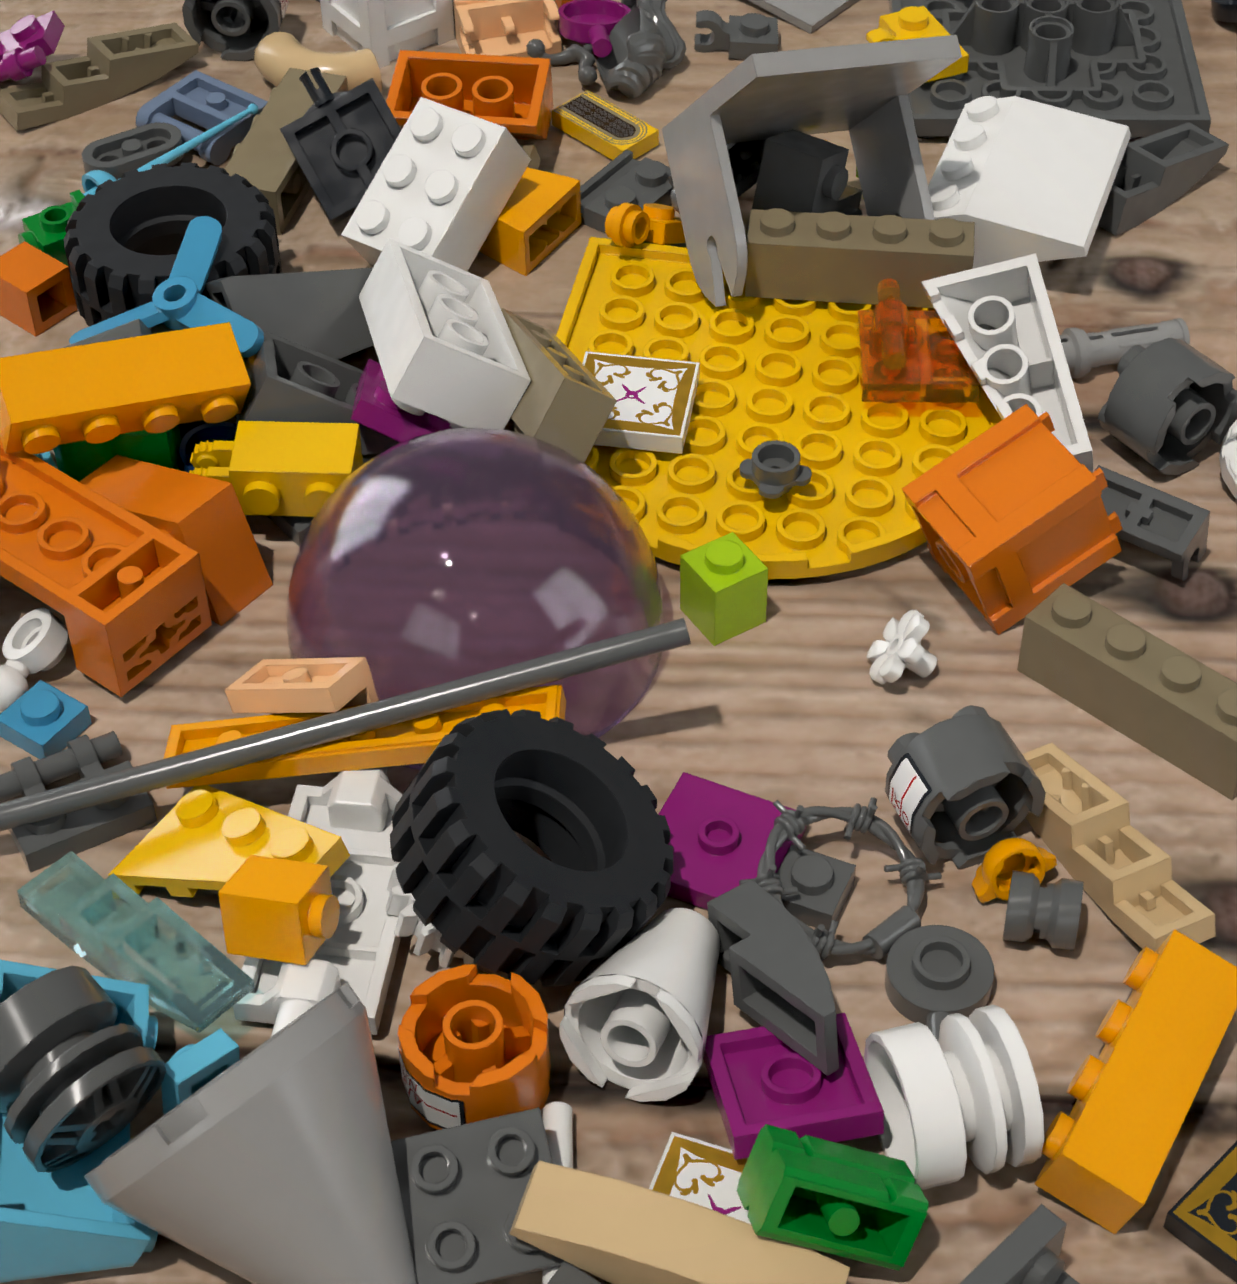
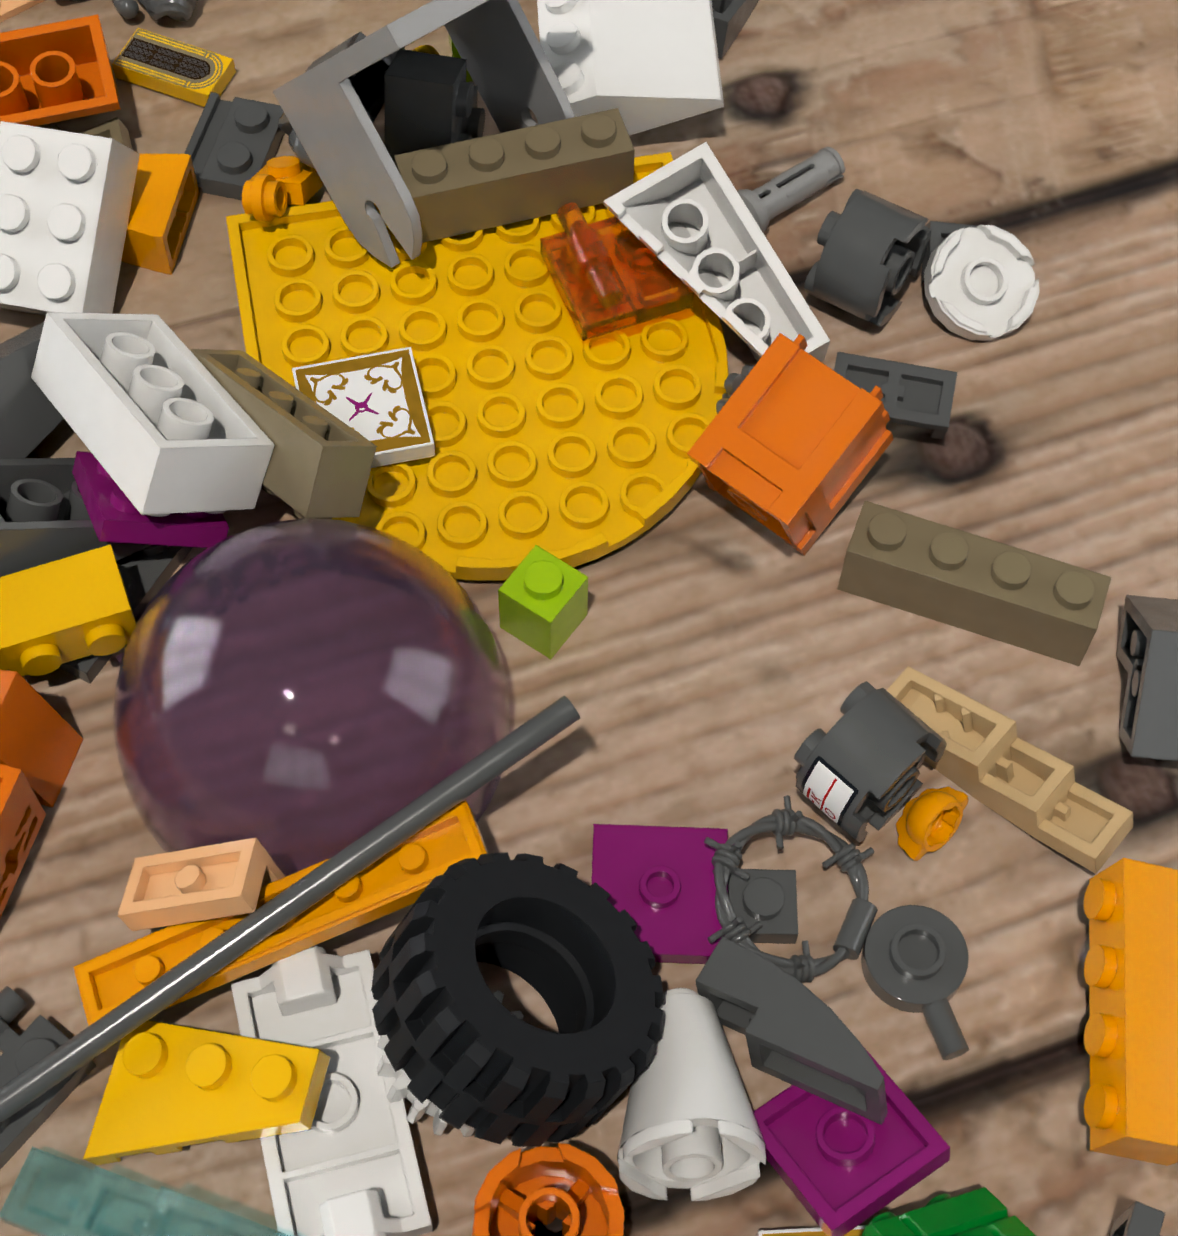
camera: 25 degrees left, 15 degrees up
light orange brick [218,855,340,965] -> none
dark grey plate [739,440,812,499] -> none
white wheel [864,1004,1044,1190] -> none
white plant [867,610,937,685] -> none
dark grey wheel [1003,870,1084,951] -> none

